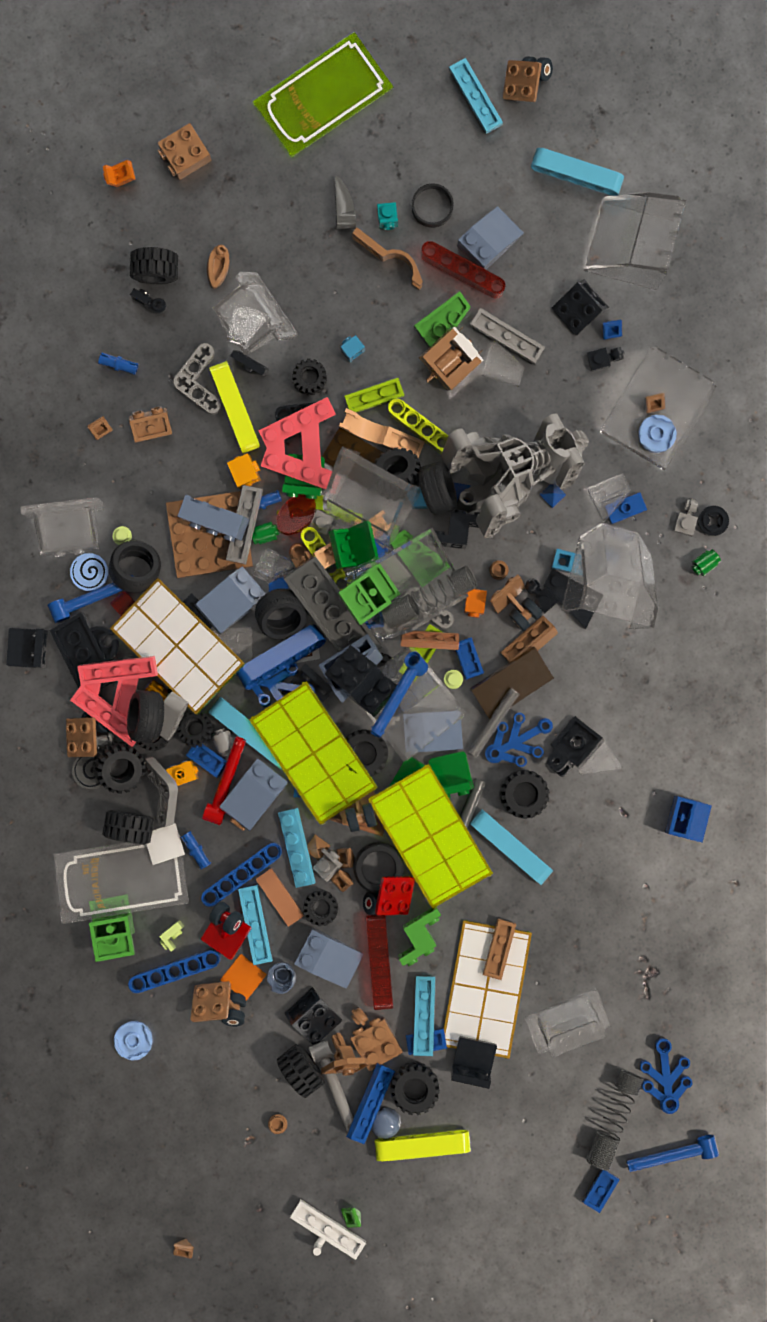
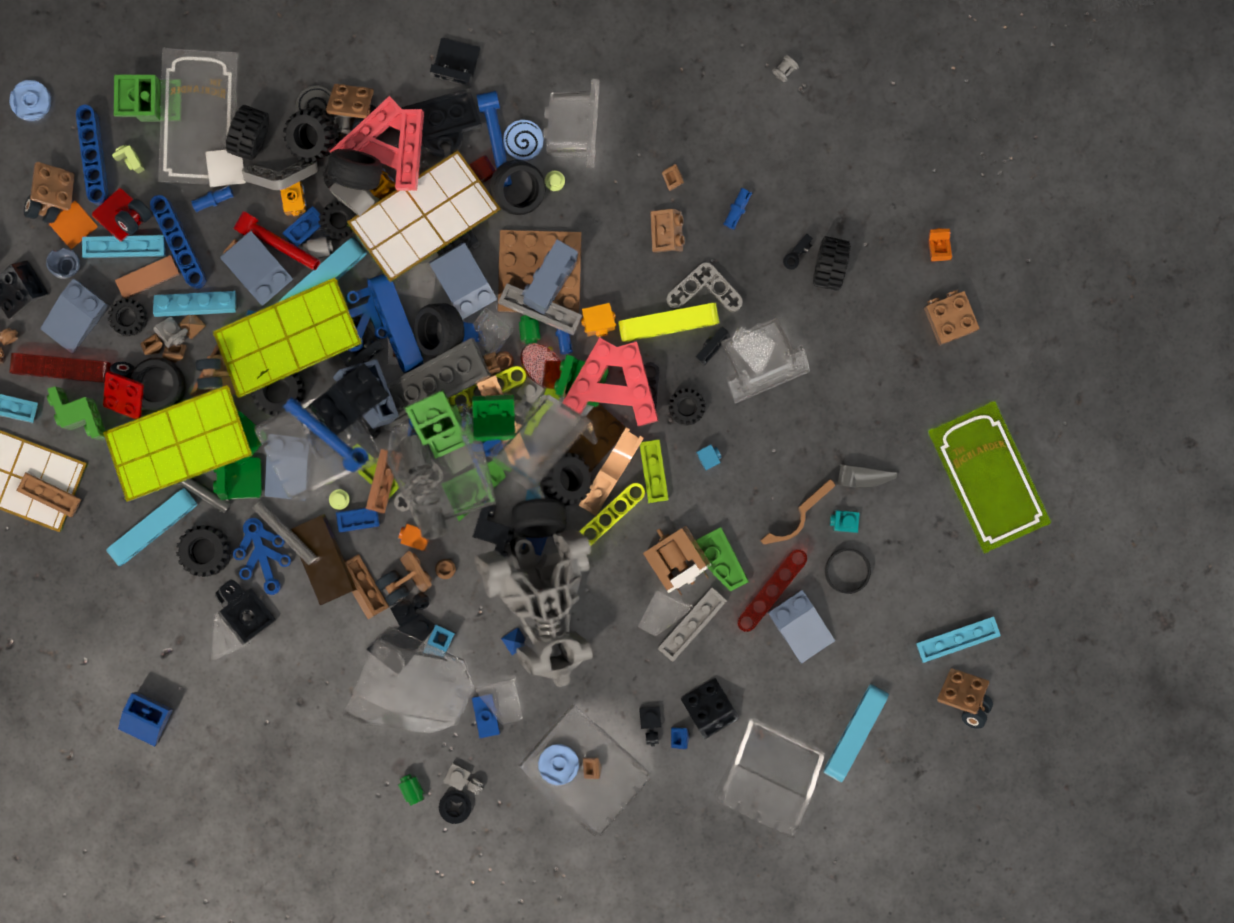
camera: 110 degrees right, 0 degrees up
medium nougat arm [207,244,230,289] -> none

